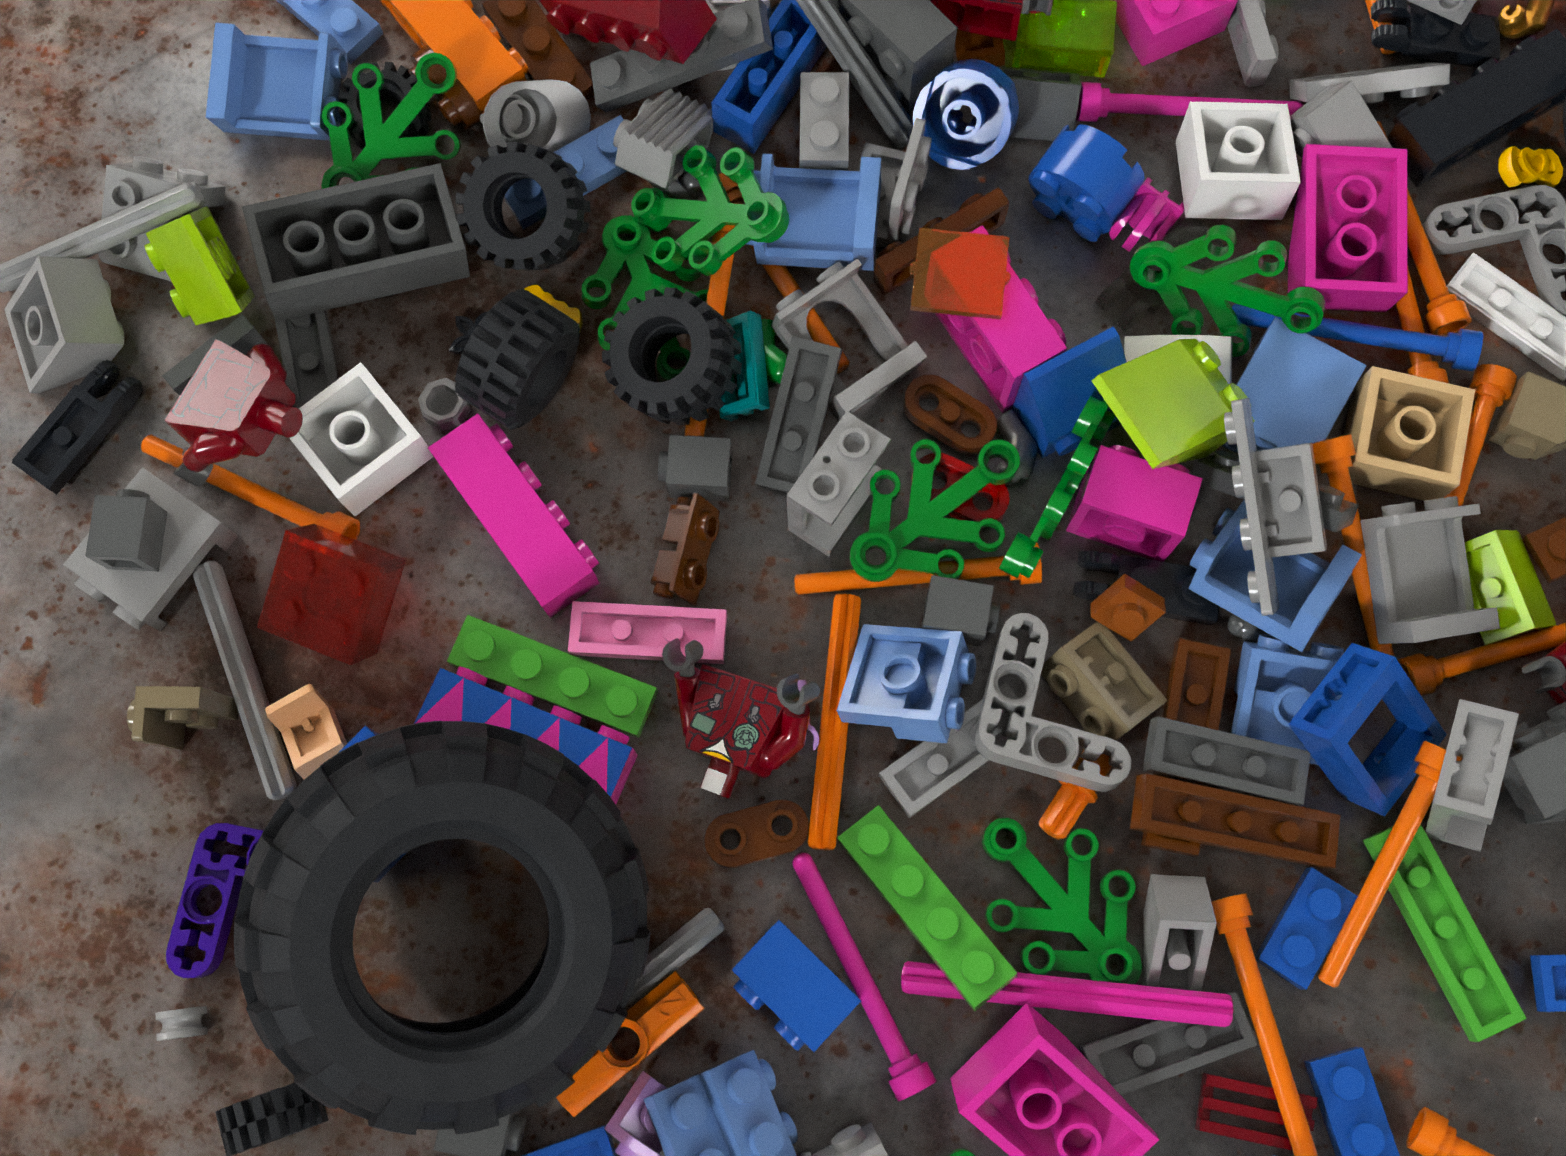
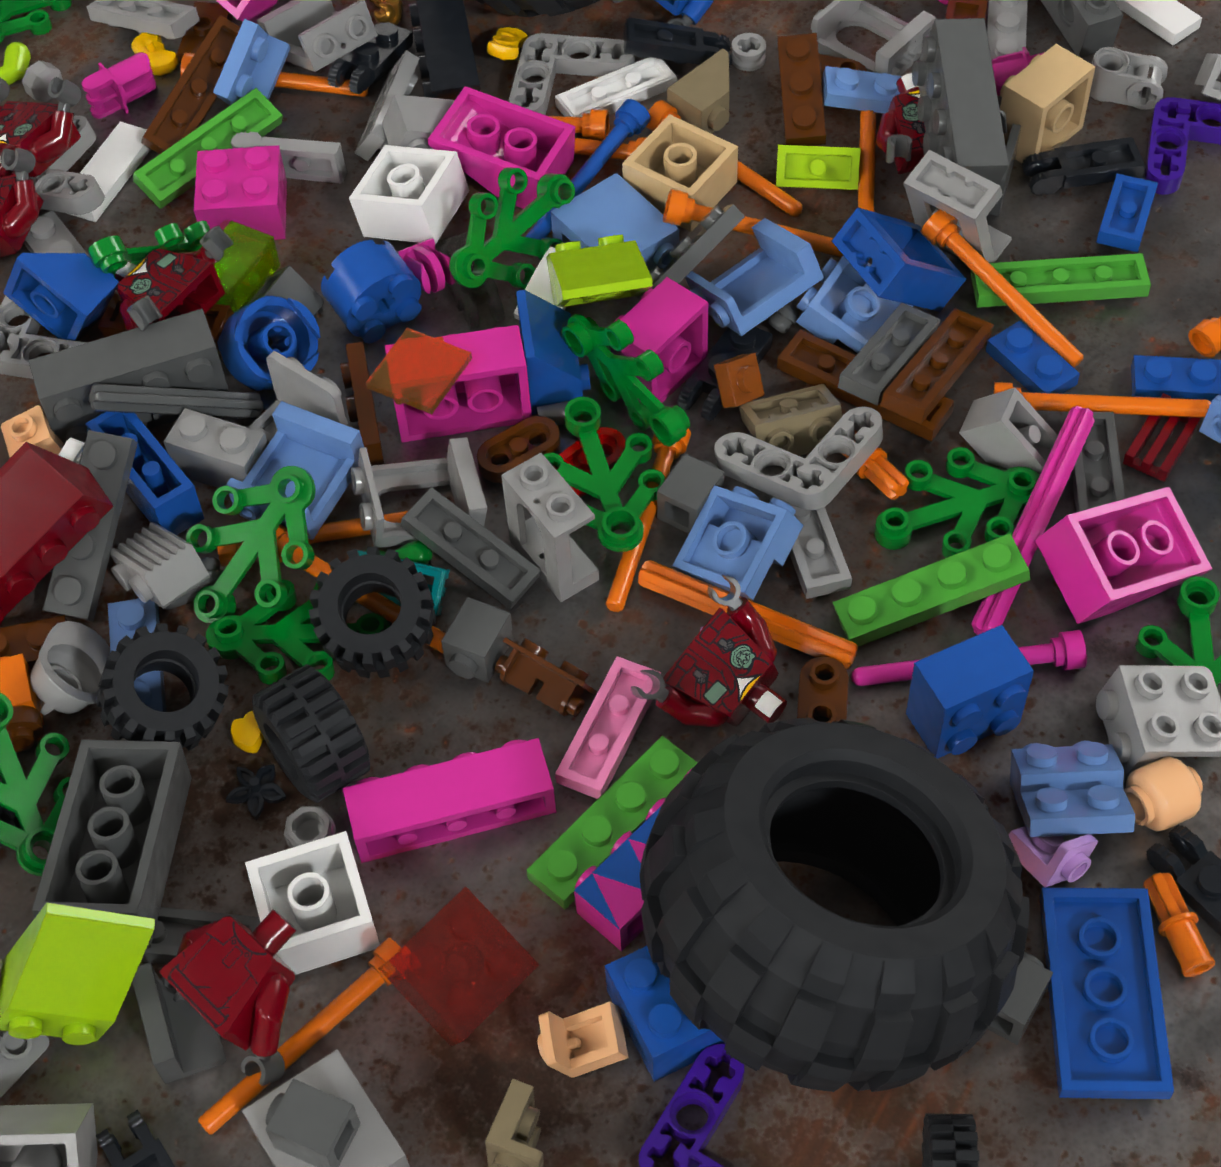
camera: 70 degrees left, 20 degrees down
light grey axle [192,561,298,800] -> none
dark pink piece [1076,82,1304,122] -> none
light grey bracket [1224,398,1327,616] -> none
light grey panel [1360,496,1500,644] -> none

